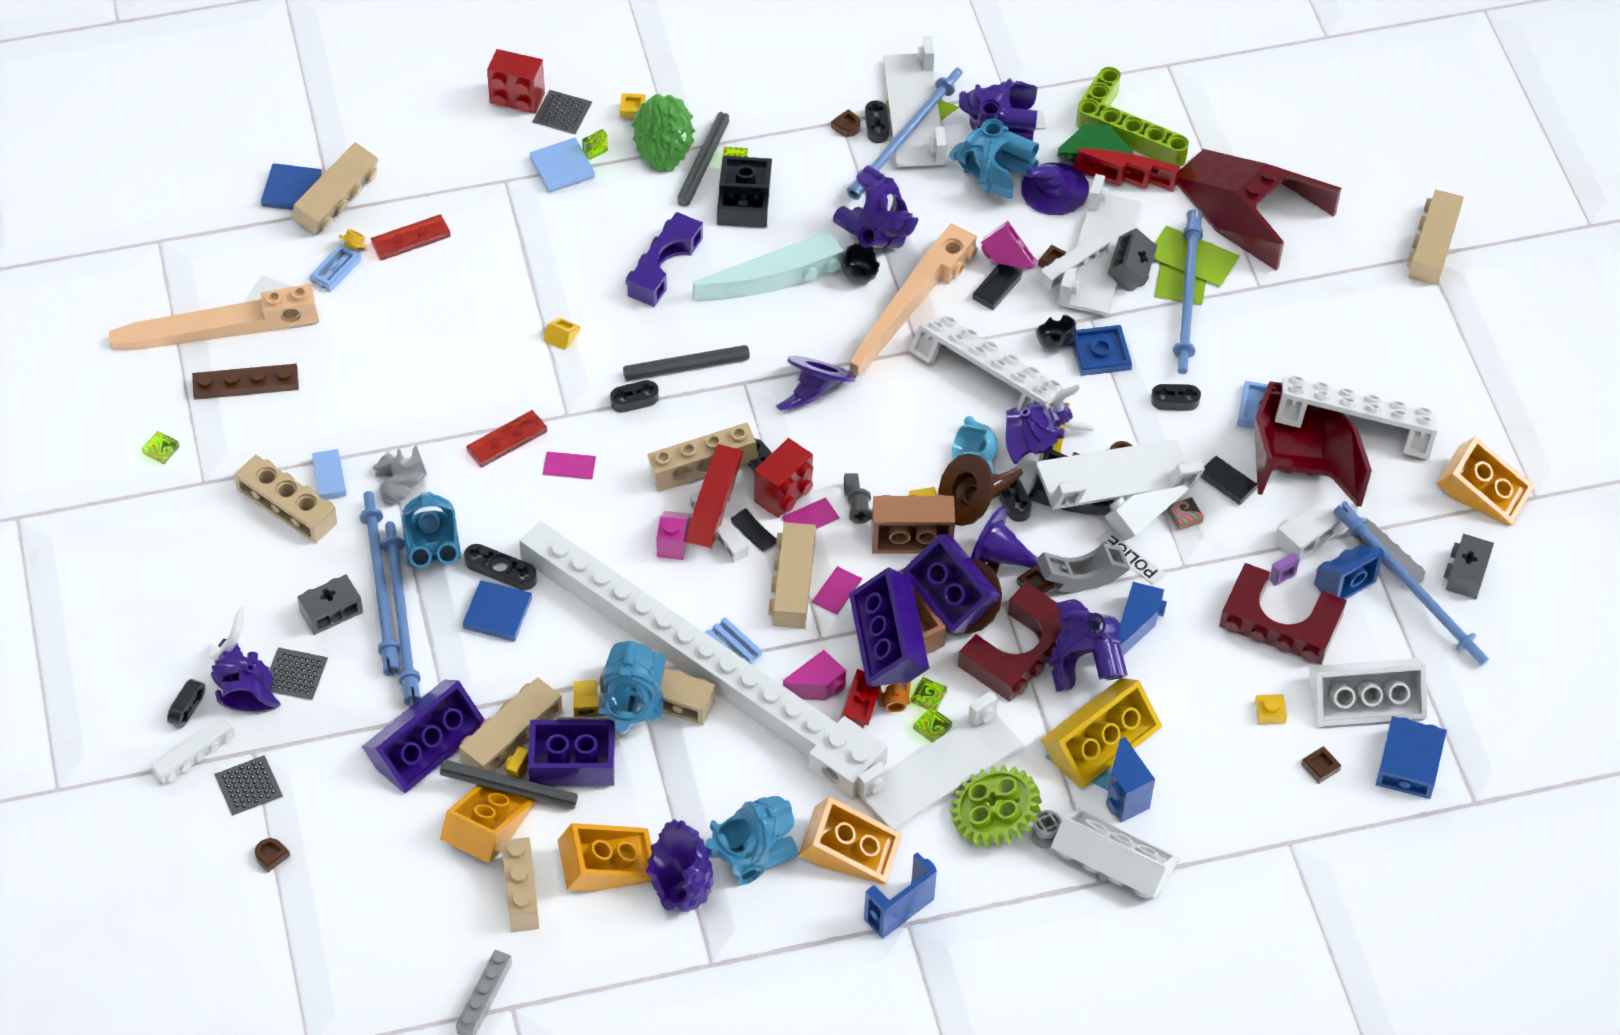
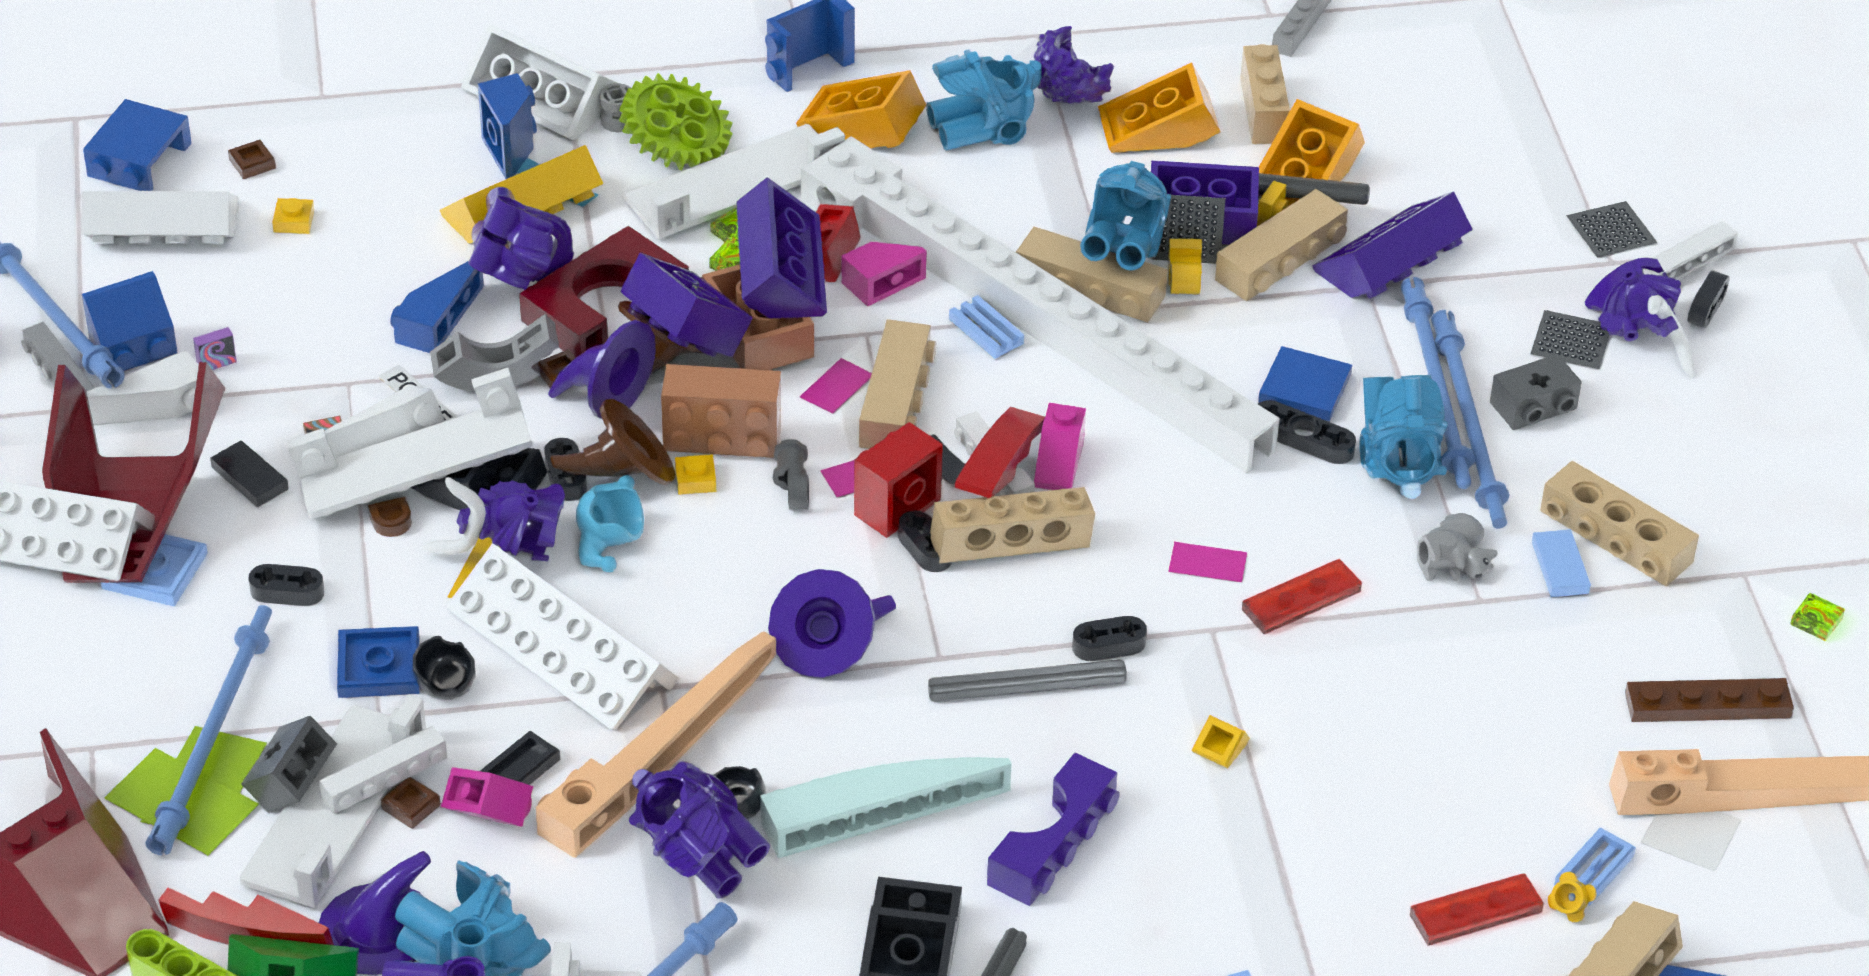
camera: 175 degrees left, 10 degrees down
reddish brown tile [255,838,290,873] -> none
dark red arch [1219,563,1347,665] -> none

